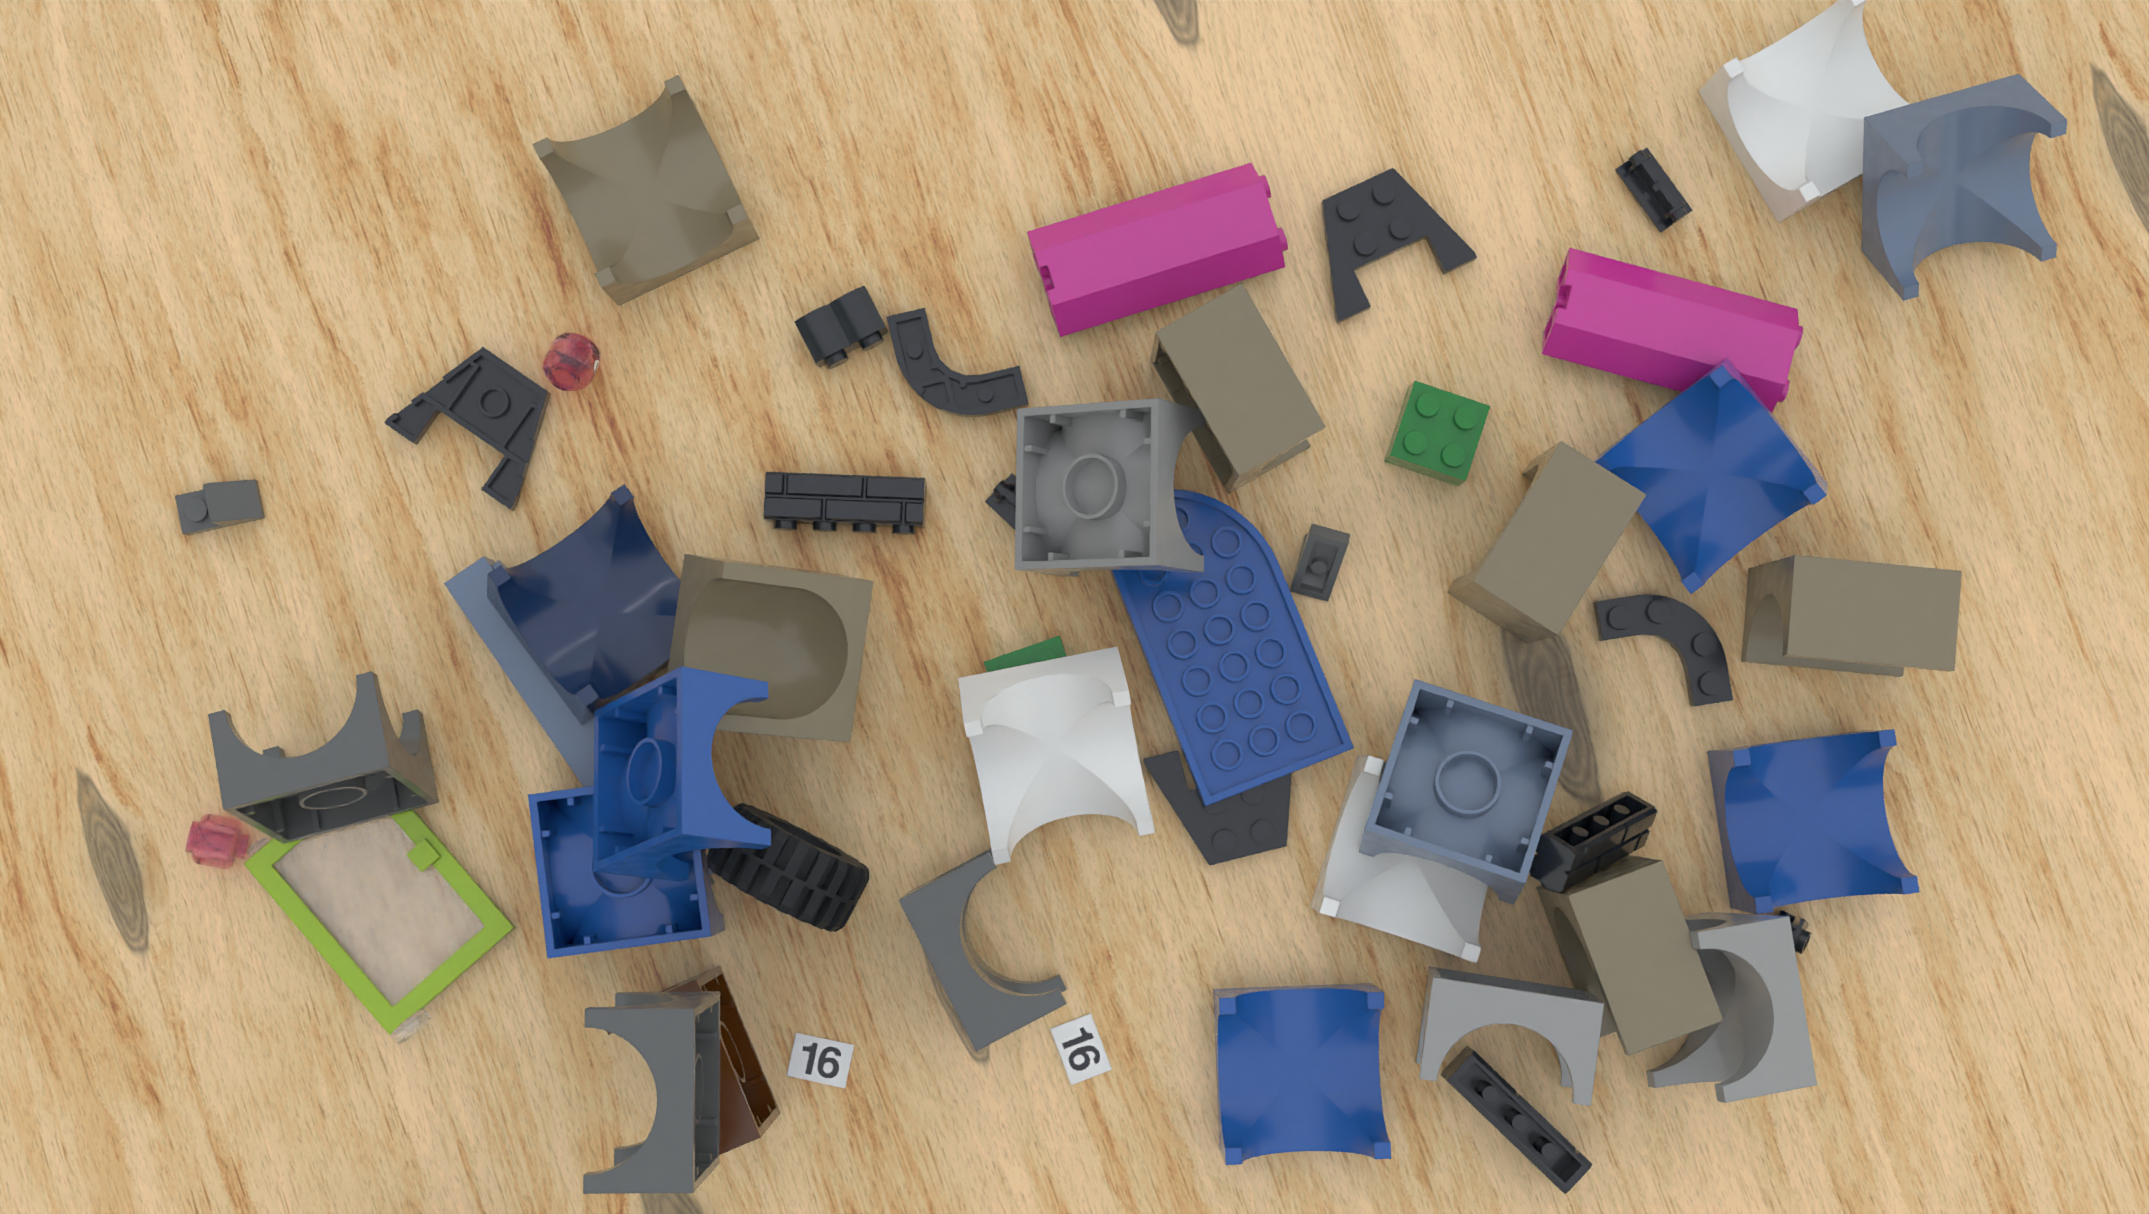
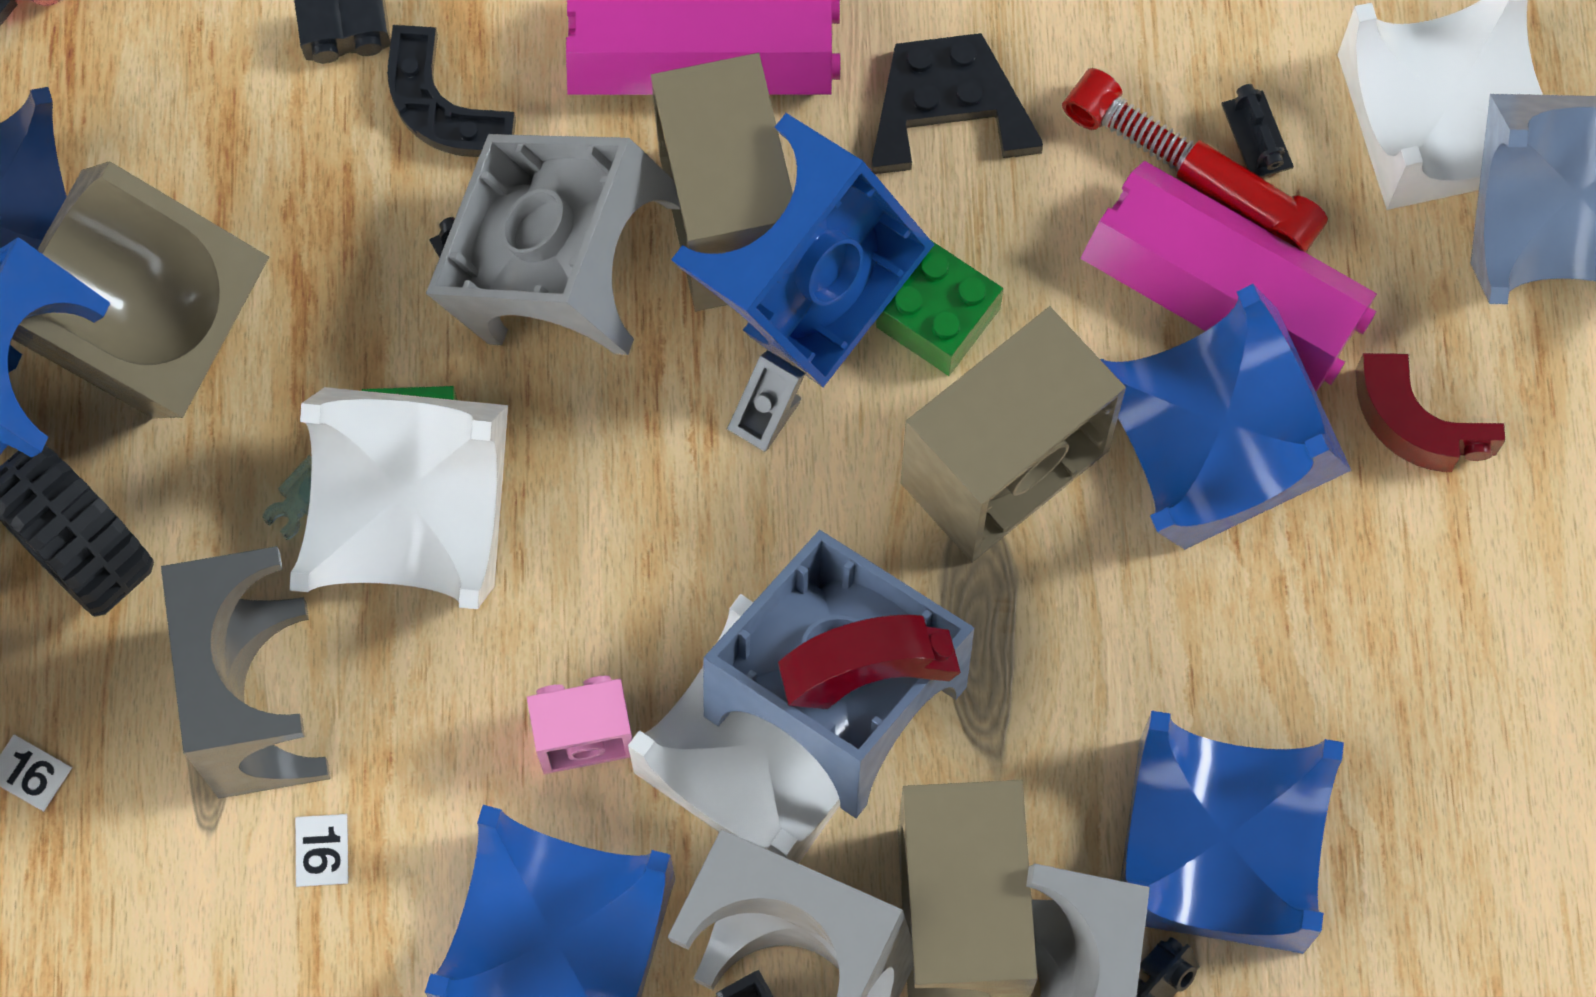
camera: 20 degrees right, 15 degrees down
black brick [763,472,927,535] -> none
blue plate [1110,489,1354,807] -> none
black wing [1143,750,1292,866] -> none
black brick [1529,791,1657,892] -> none
black plate [1593,595,1733,707] -> none
dark tan piece [1741,555,1962,677] -> none
none -> clear light blue plate [263,455,312,540]
none -> bright pink brick [527,676,633,774]
none -> blue piece [671,113,934,388]
none -> dark red arch [778,615,961,709]
none -> red piece [1062,68,1328,253]
none -> dark red arch [1356,353,1505,472]

